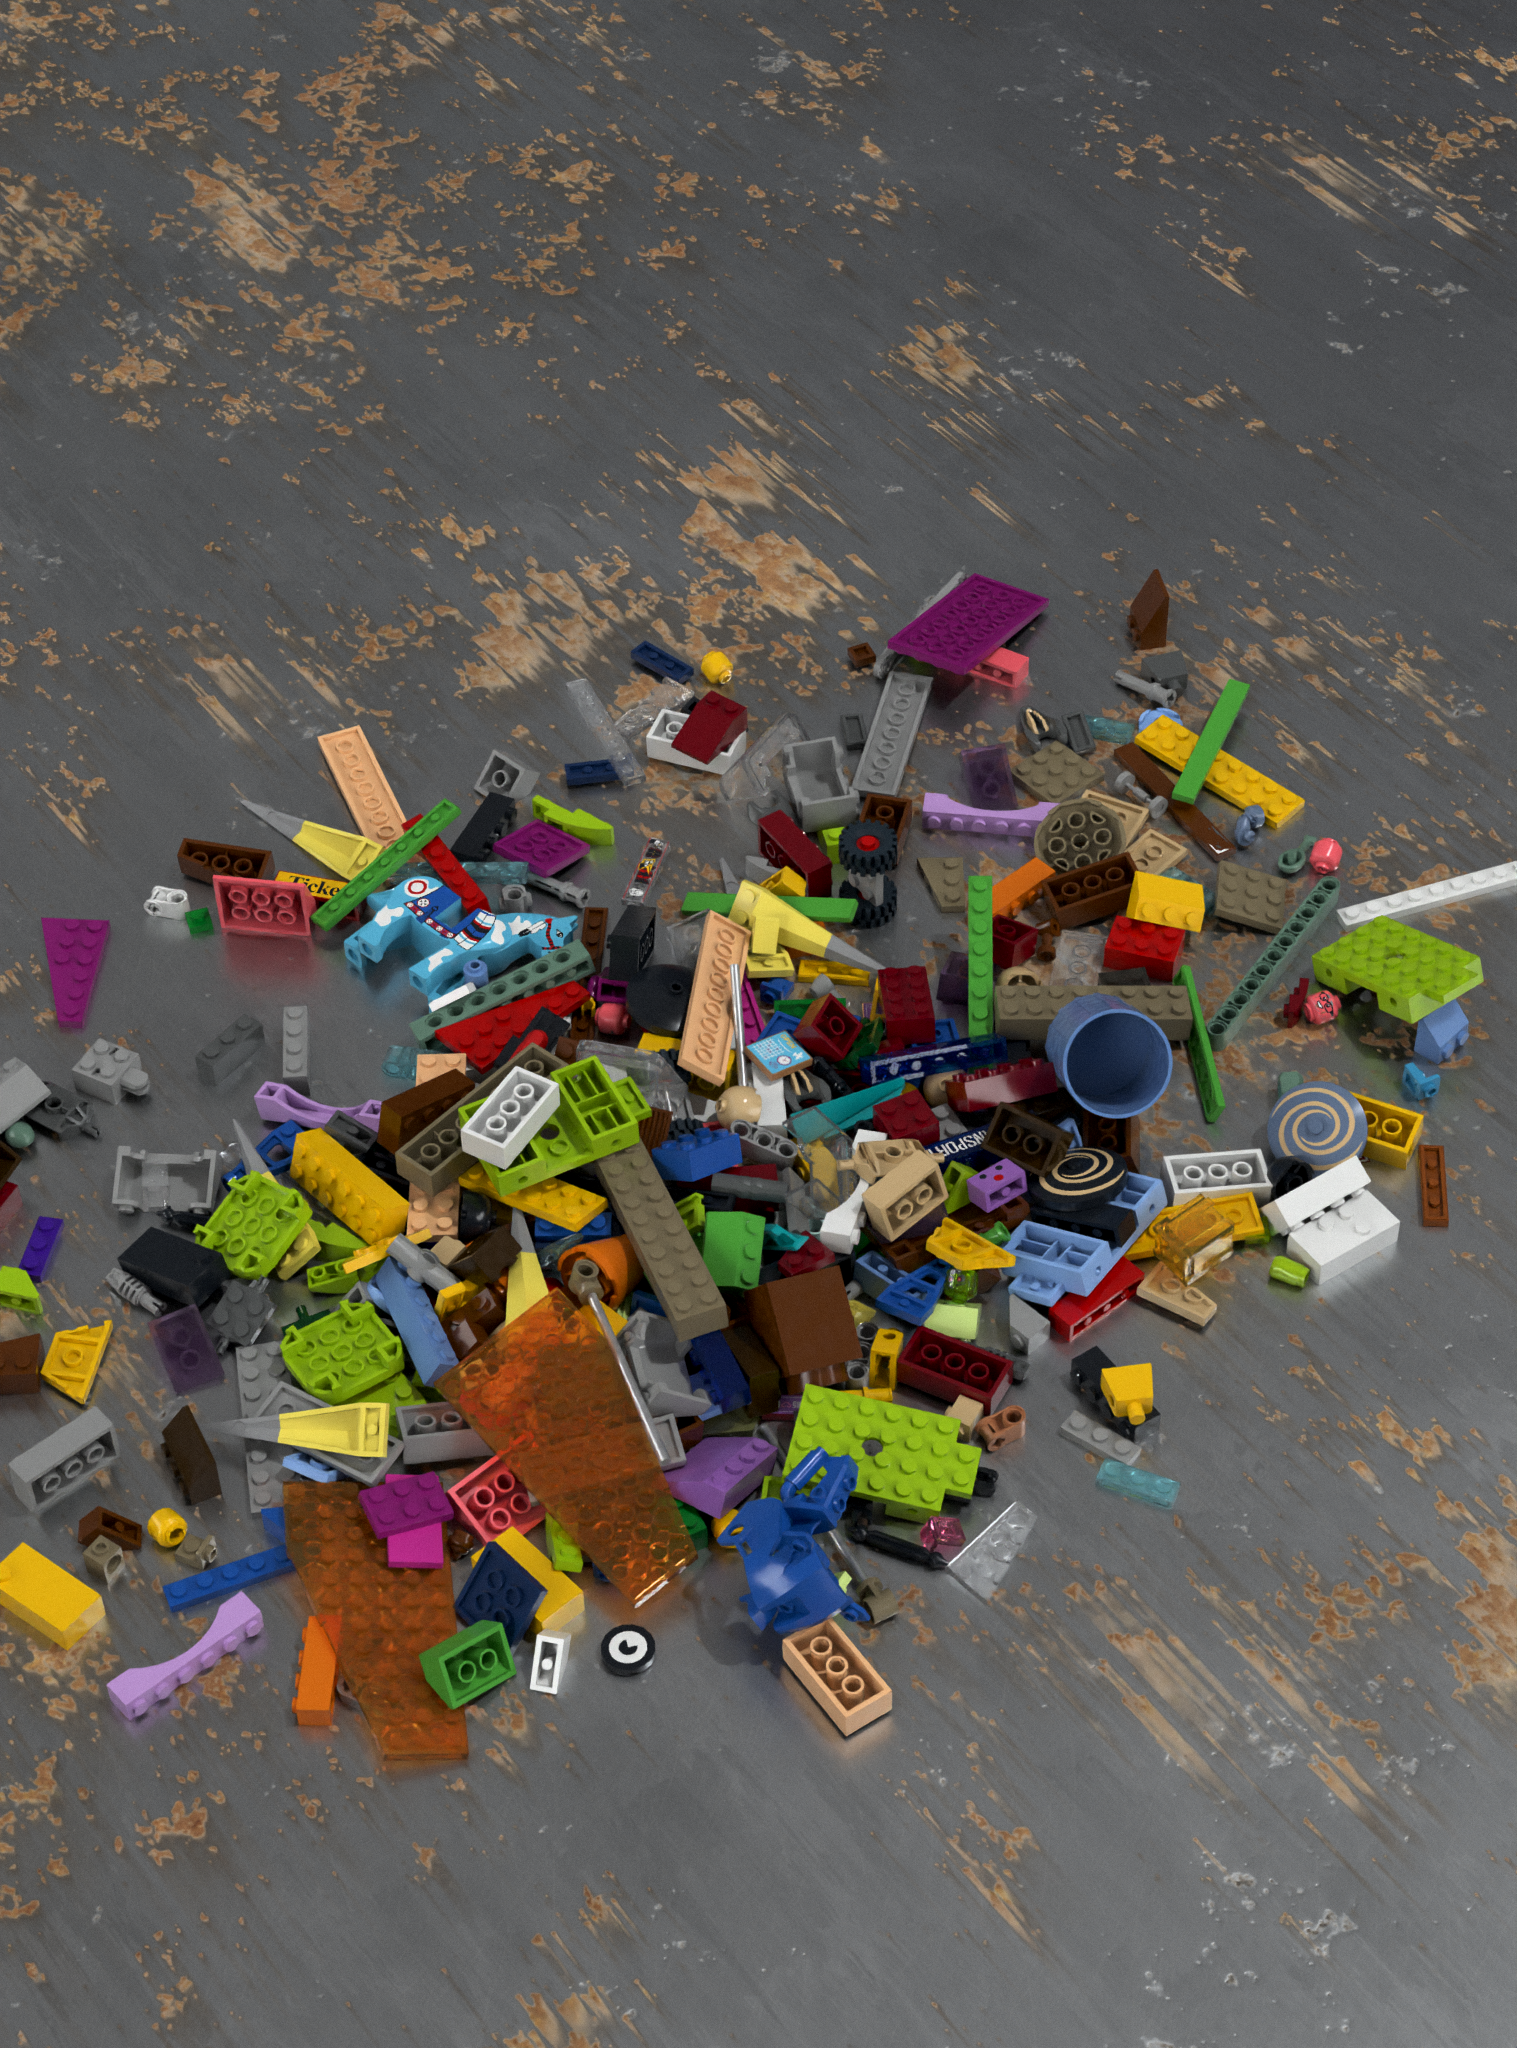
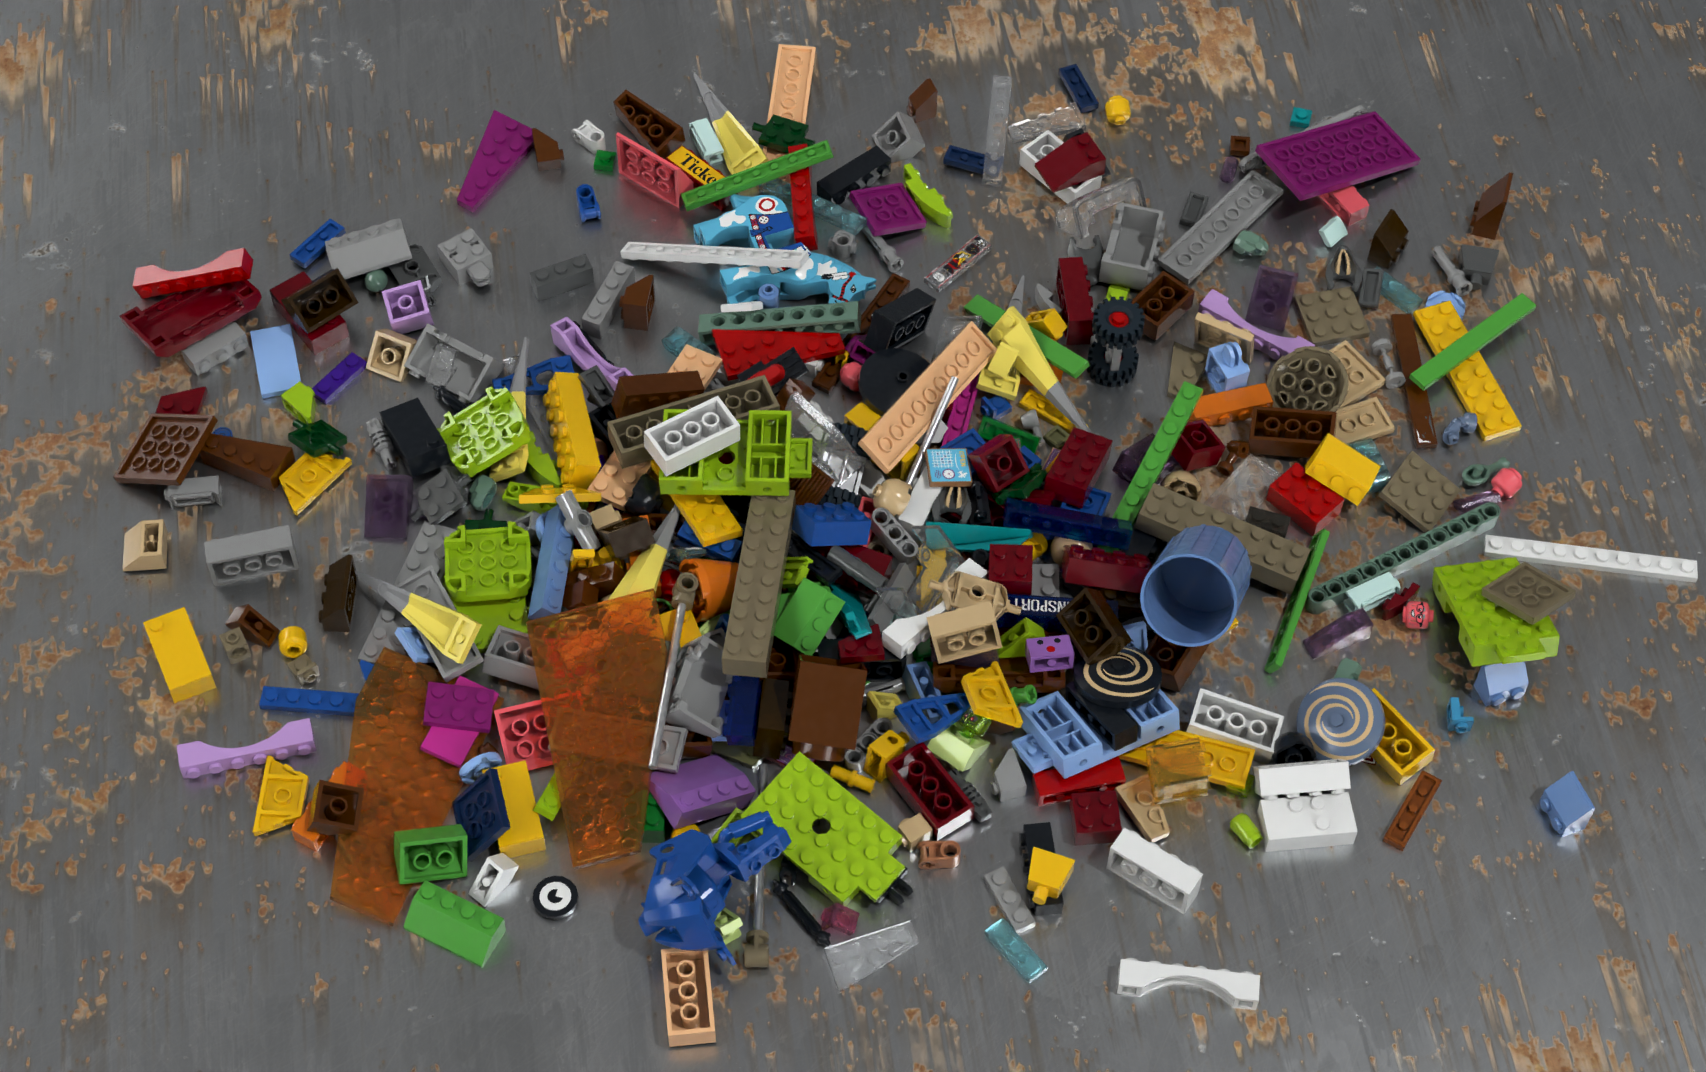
camera: 25 degrees right, 10 degrees up
none -> yellow wing [253,755,309,836]
none -> dark green plate [288,419,347,458]
none -> reddish brown slope [307,780,364,836]
none -> tan slope [365,328,418,382]
none -> lavender brick [382,280,434,334]
none -> bright green slope [403,880,506,968]
none -> light blue tile [459,752,502,784]
none -> sand green rock [469,475,497,511]
none -> reddish brown slope [532,128,564,171]
none -> blue piece [576,184,601,223]
none -> reddish brown slope [619,275,655,331]
none -> white plate [620,242,809,269]
none -> light aqua window [689,118,724,166]
none -> dark green plate [752,114,815,154]
none -> reddish brown slope [906,78,938,123]
none -> olive tile [1043,425,1070,450]
none -> dark red brick [1069,790,1122,846]
none -> white brick [1106,828,1203,914]
none -> white arch [1117,958,1260,1010]
none -> tan plate [1194,312,1254,365]
none -> light blue brick [1204,341,1250,393]
none -> clear purple piece [1219,157,1239,183]
none -> sand green rock [1233,230,1269,257]
none -> teal plate [1290,107,1312,129]
none -> clear purple slope [1303,608,1374,659]
none -> light aqua tile [1318,216,1348,247]
none -> light aqua window [1343,572,1401,620]
none -> dark brown slope [1367,209,1409,269]
none -> clear purple plate [1453,490,1501,514]
none -> dark tan plate [1481,562,1576,625]

